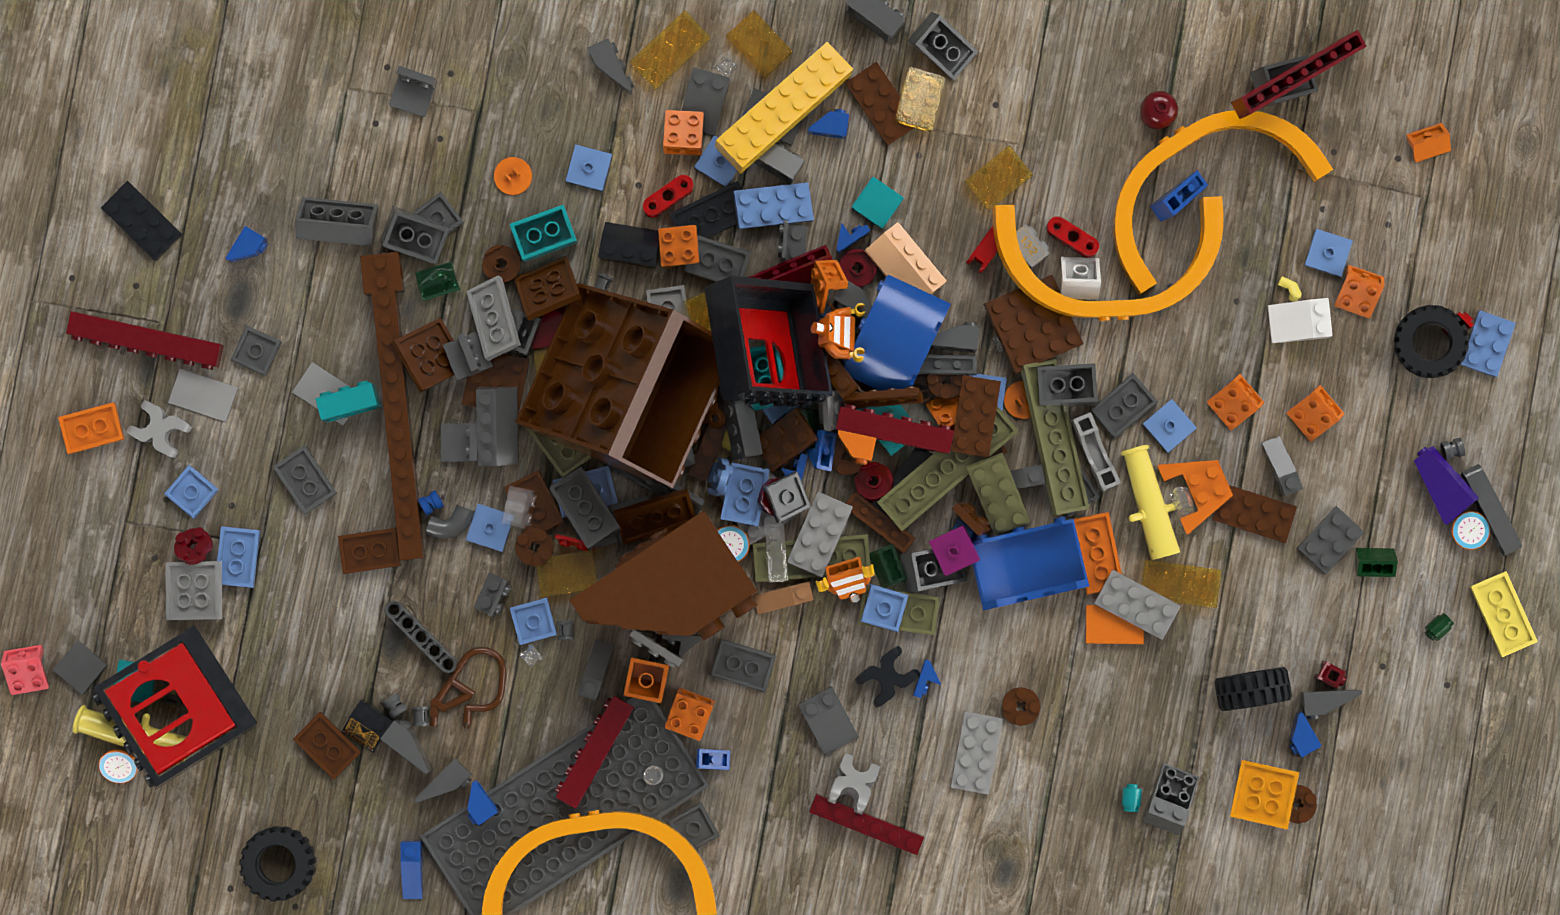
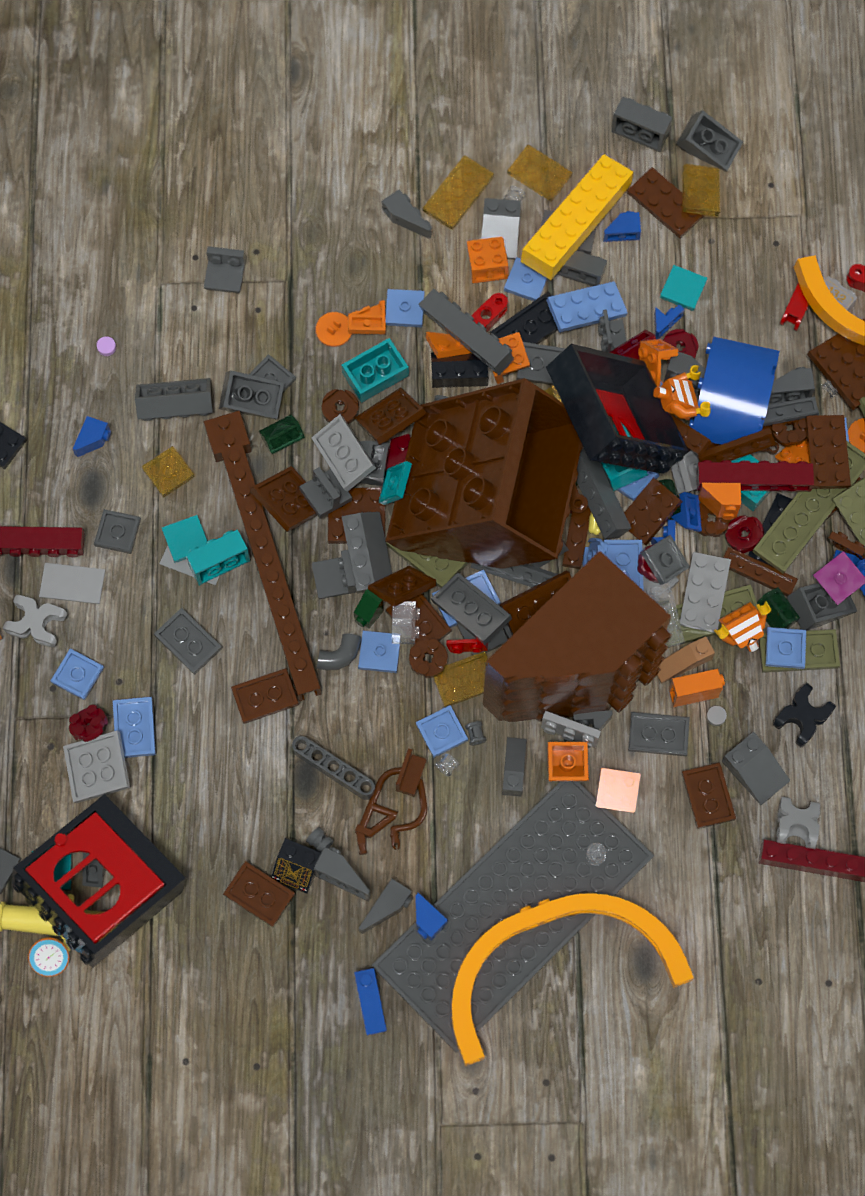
camera: 10 degrees left, 15 degrees down
black tyre [239,826,317,902] -> none
dark grey bush [412,707,429,726] -> none
blue wheel [418,490,444,516] -> none
dark grey bracket [474,572,512,617] -> none
dark red brick [555,695,634,809] -> none
dark grey tile [668,802,720,849] -> none
slope [696,749,730,770] -> none
light nougat slope [864,222,947,295] -> none
blue slope [913,659,941,698] -> none
clear yellow plate [964,145,1033,211] -> none
none -> lavender tile [97,337,116,356]
none -> clear yellow plate [141,446,194,498]
none -> teal tile [162,515,207,563]
none -> orange wing [348,300,386,334]
none -> dark green slope [354,589,383,629]
none -> reddish brown plate [368,566,436,607]
none -> teal tile [379,461,412,505]
none -> reddish brown panel [396,748,427,797]
none -> dark grey brick [418,289,514,375]
none -> orange wing [426,332,471,359]
none -> orange brick [669,669,725,707]
none -> reddish brown plate [681,763,736,829]
none -> light grey tile [706,706,727,726]

